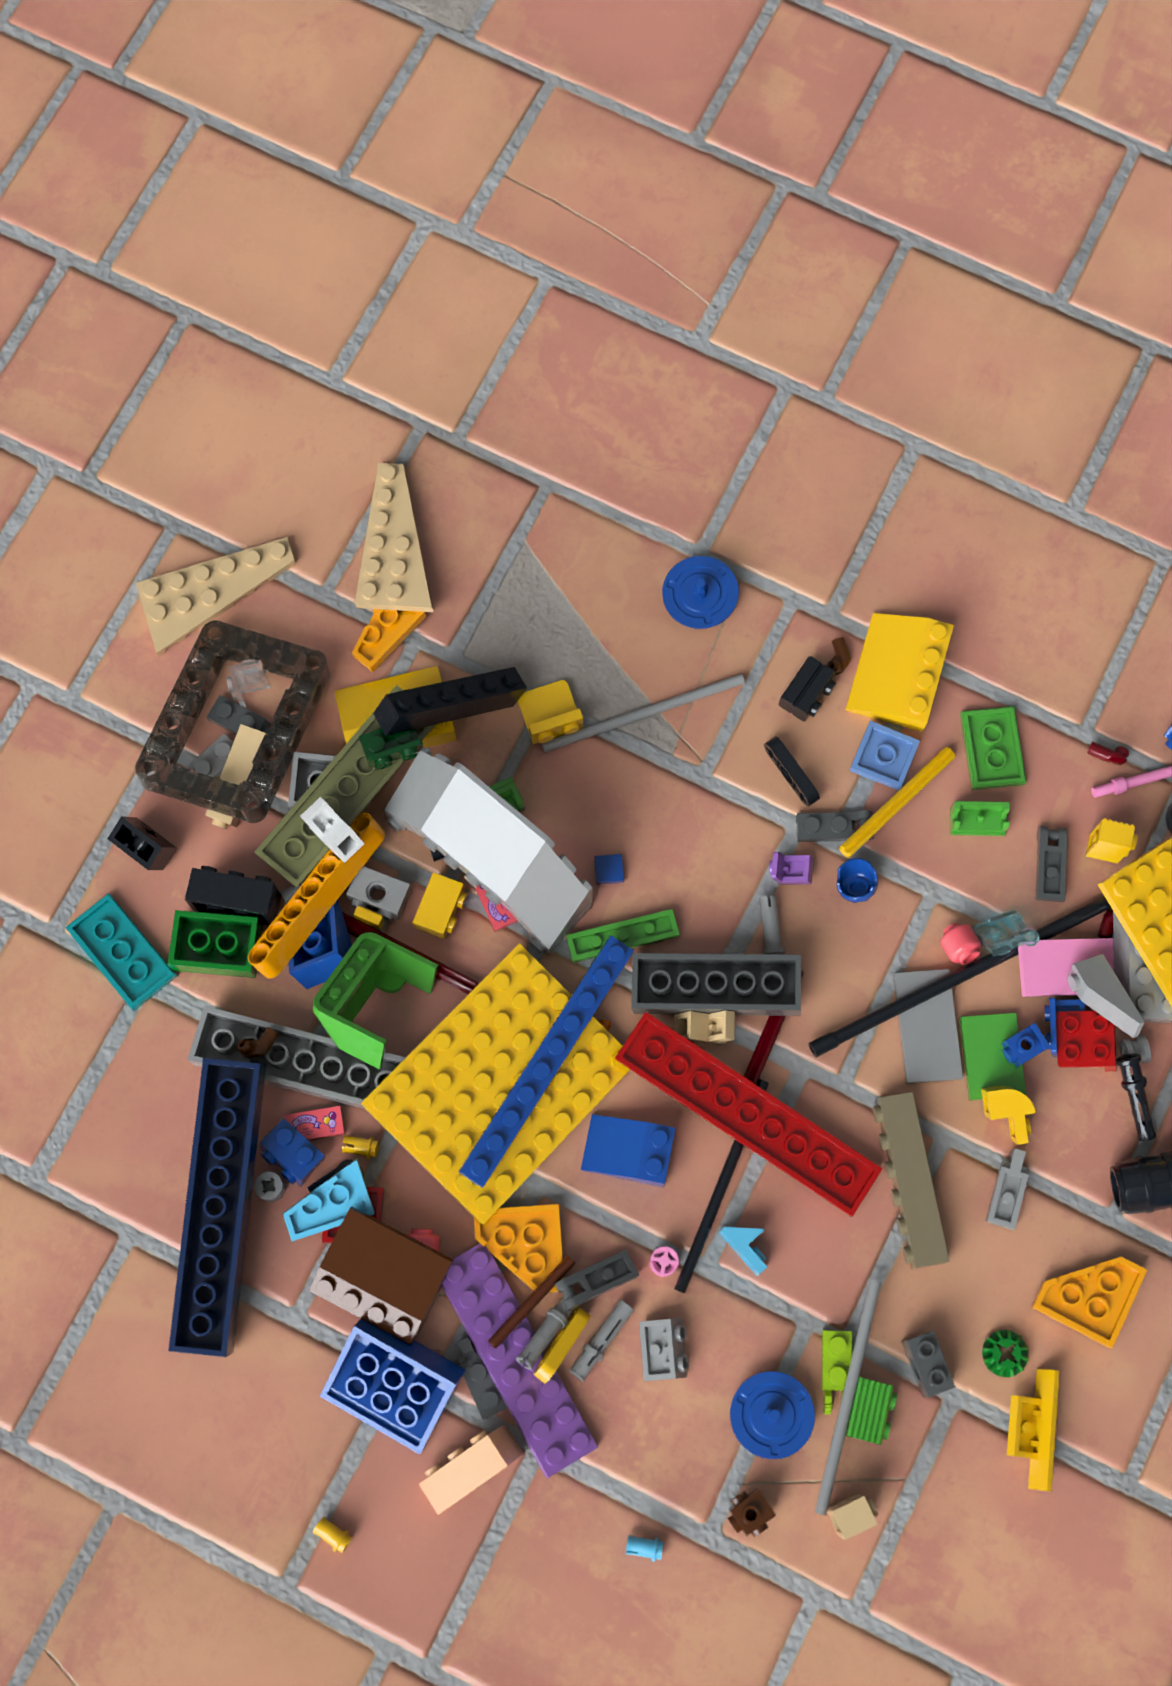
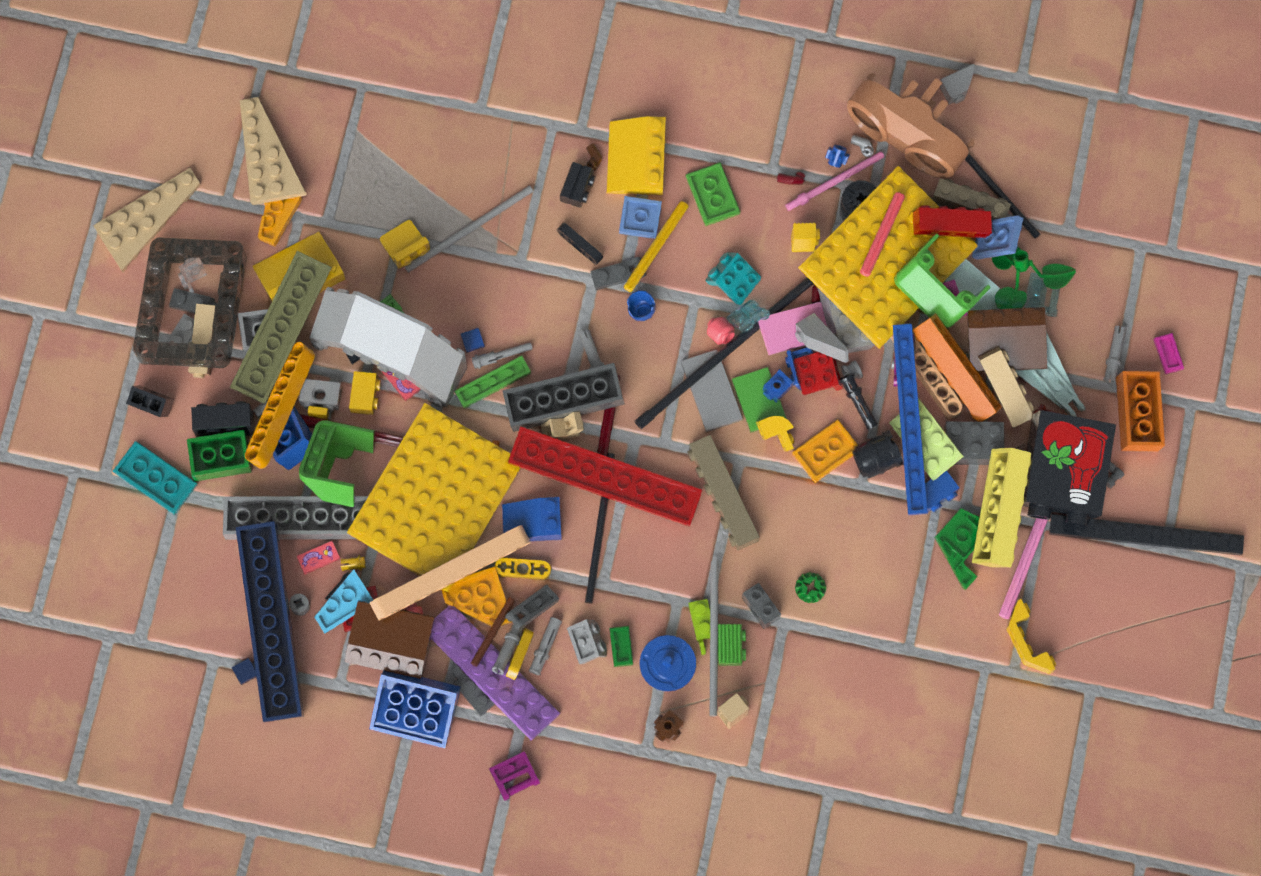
camera: 15 degrees left, 0 degrees up
reddish brown arm [237,1027,279,1058] -> none
blue bracket [260,1118,325,1186] -> none
white brick [300,797,365,863] -> none
yellow pin [313,1517,352,1553] -> none
dark green bracket [359,728,423,770] -> none
black brick [373,667,527,736] -> none
light nougat wedge [419,1424,524,1515] -> none
blue plate [458,935,634,1188] -> none
medium azure pin [626,1535,664,1562] -> none
bright pink wheel [650,1247,679,1277] -> none
blue piece [662,556,739,629] -> none
medium azure slope [719,1227,767,1276] -> none
medium lavender bracket [769,852,814,885] -> none
bright green hinge [950,801,1010,836] -> none
light grey hinge [985,1148,1029,1230] -> none
yellow bracket [1007,1369,1060,1492] -> none
light orange plate [1031,1257,1147,1349] -> none
dark grey plate [1036,826,1067,902] -> none
none -> dark blue tile [231,658,256,685]
none -> light nougat beam [370,525,531,621]
none -> light grey pin [472,343,532,369]
none -> magenta plate [489,751,540,801]
none -> yellow beam [495,558,551,580]
none -> green plate [609,626,633,667]
none -> teal bracket [705,252,761,305]
none -> light orange tile [792,419,858,483]

